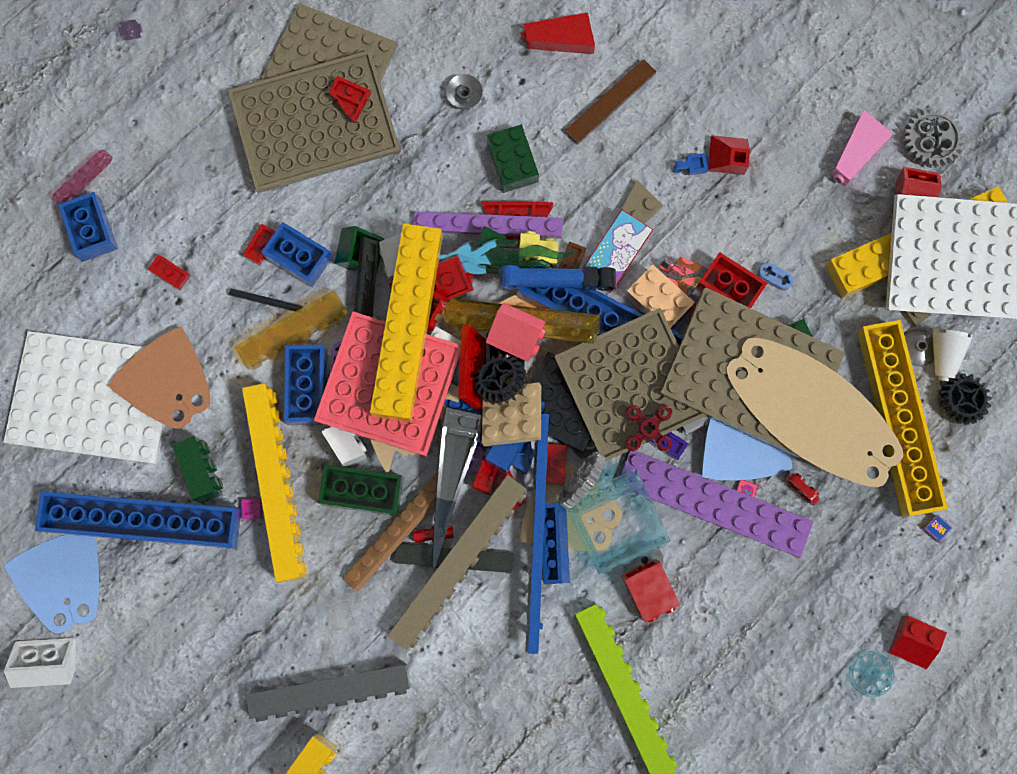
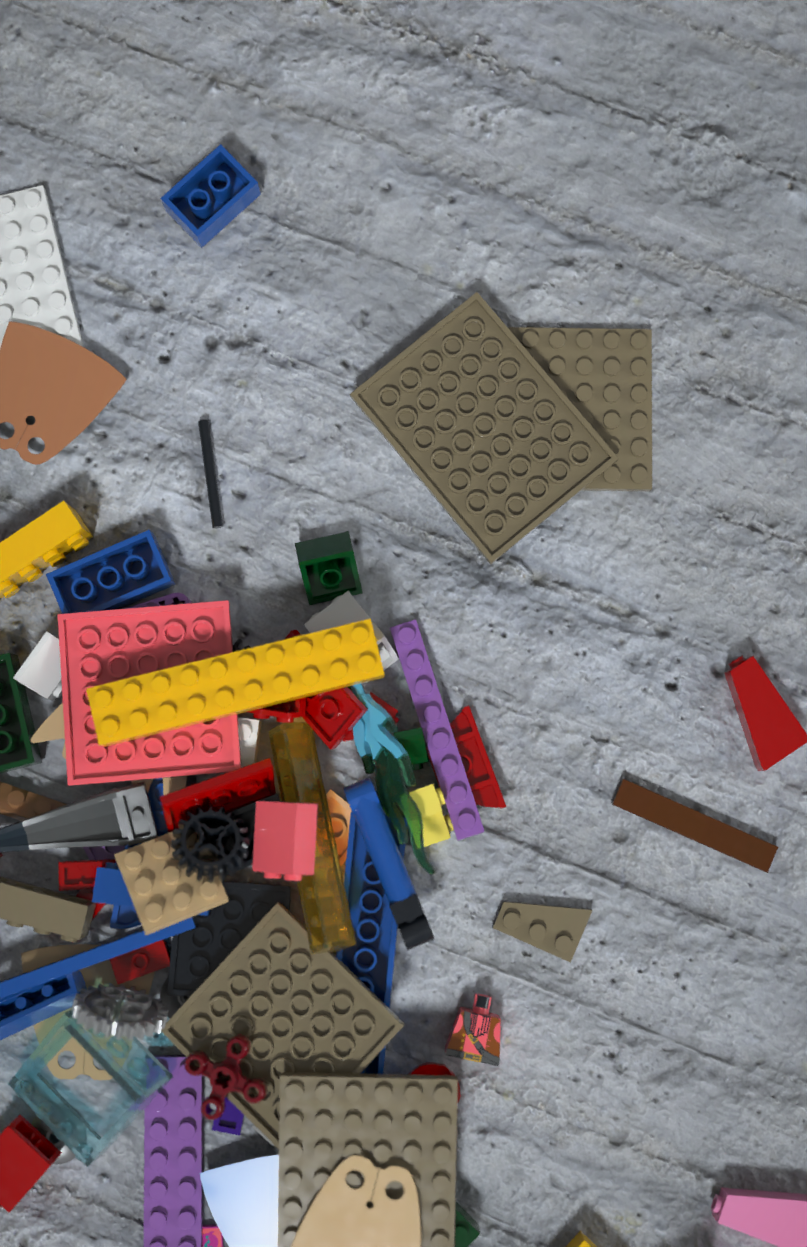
camera: 65 degrees right, 5 degrees up
clear pink beam [52,150,113,205] -> none
clear purple gear [118,19,143,41] -> none
red plate [148,254,191,291] -> none
clear yellow brick [234,290,348,370] -> none
red plate [243,224,276,266] -> none
blue brick [261,222,333,287] -> none
red wing [329,76,371,124] -> none
pearl dark grey tile [354,237,379,318] -> none
flat silver dish [446,74,483,109] -> none
dark green brick [486,124,539,193] -> none
reddish brown plate [558,241,587,269] -> none
tile [582,209,653,293] -> none
light nougat brick [625,264,695,329] -> none
blue plate [673,153,708,175] -> none
red brick [696,252,768,308] -> none
red slope [708,135,750,175] -> none
medium blue beam [758,263,794,291] -> none

